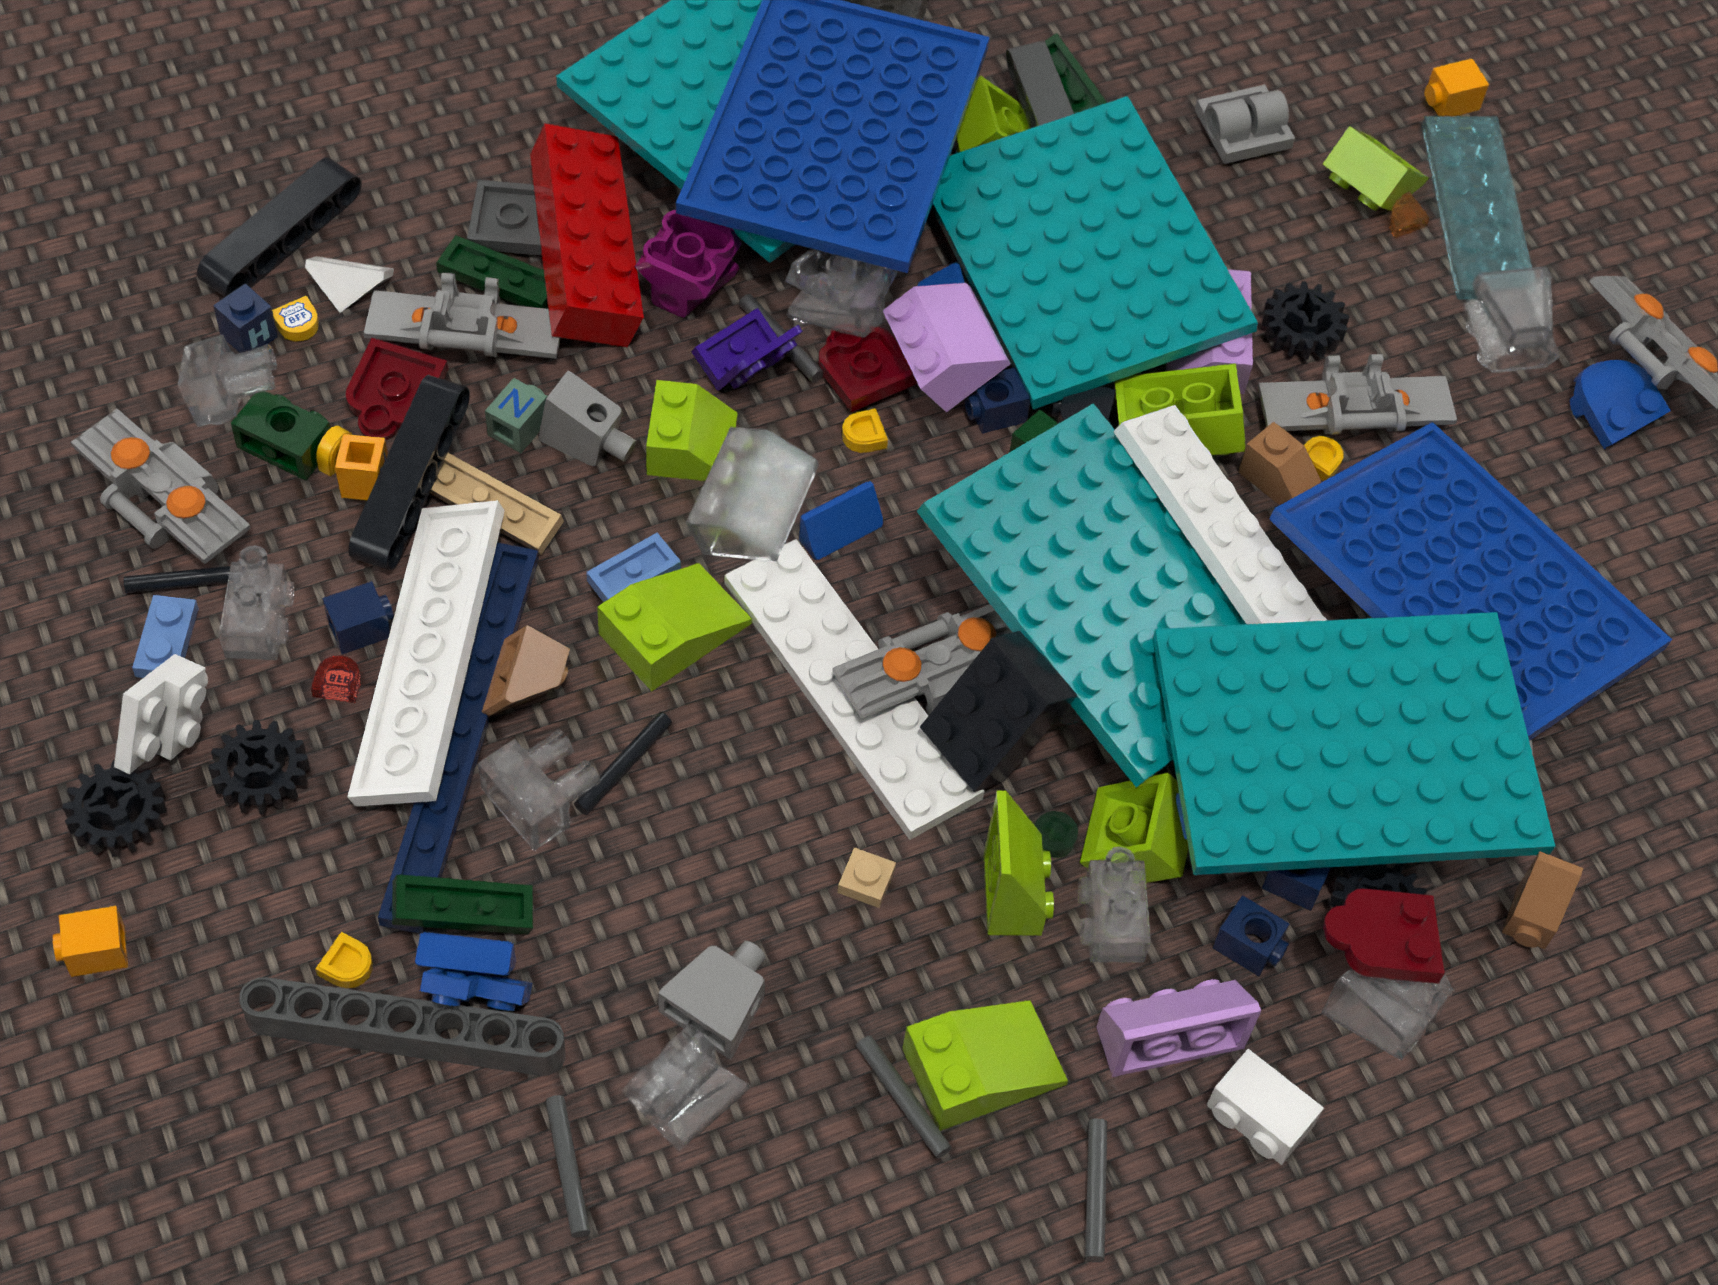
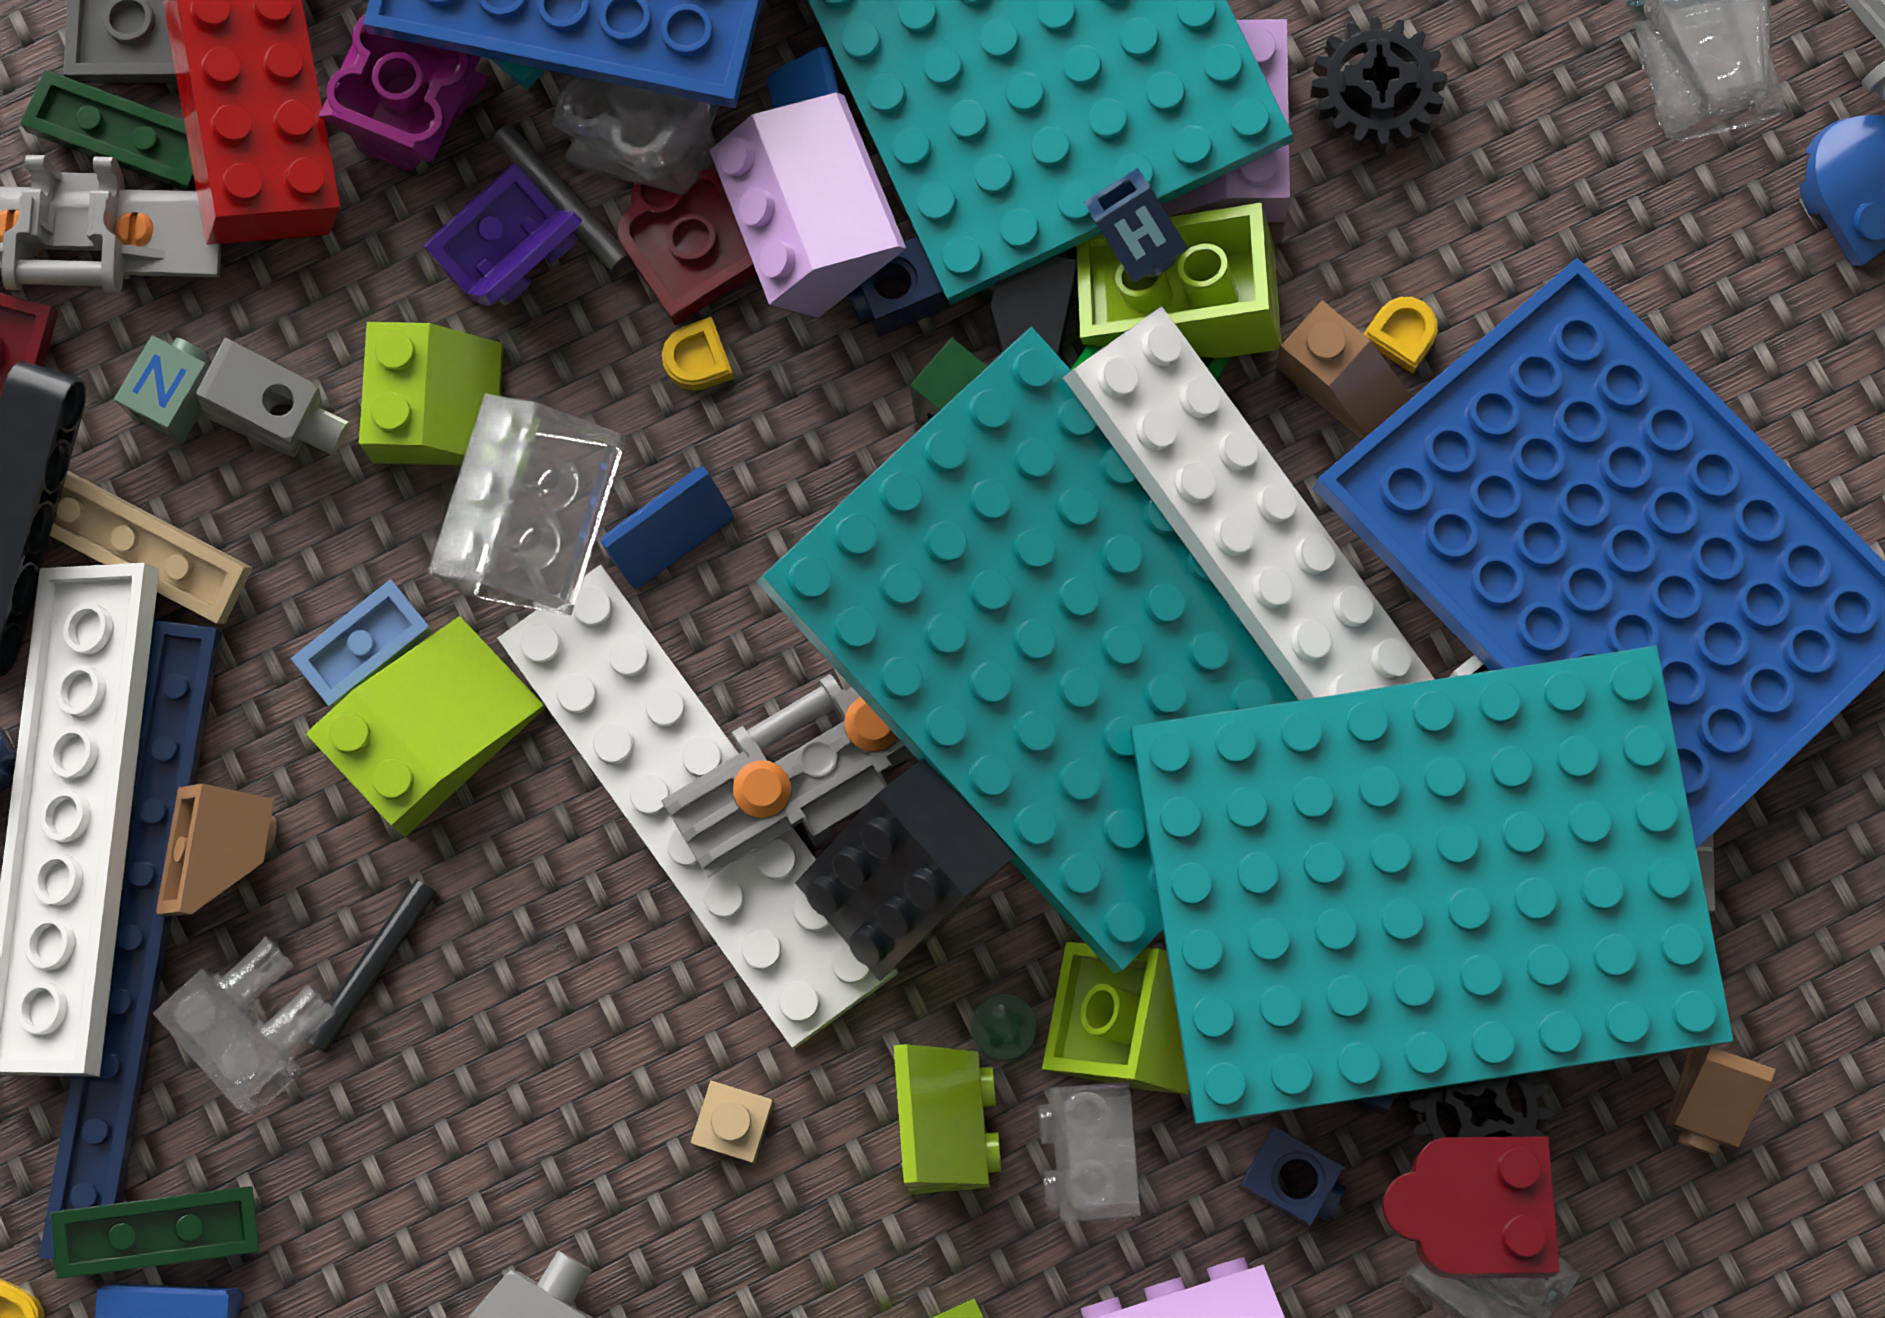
camera: 10 degrees right, 20 degrees up
light grey piece [1258,354,1457,434] -> none
none -> dark blue brick [1084,168,1188,283]

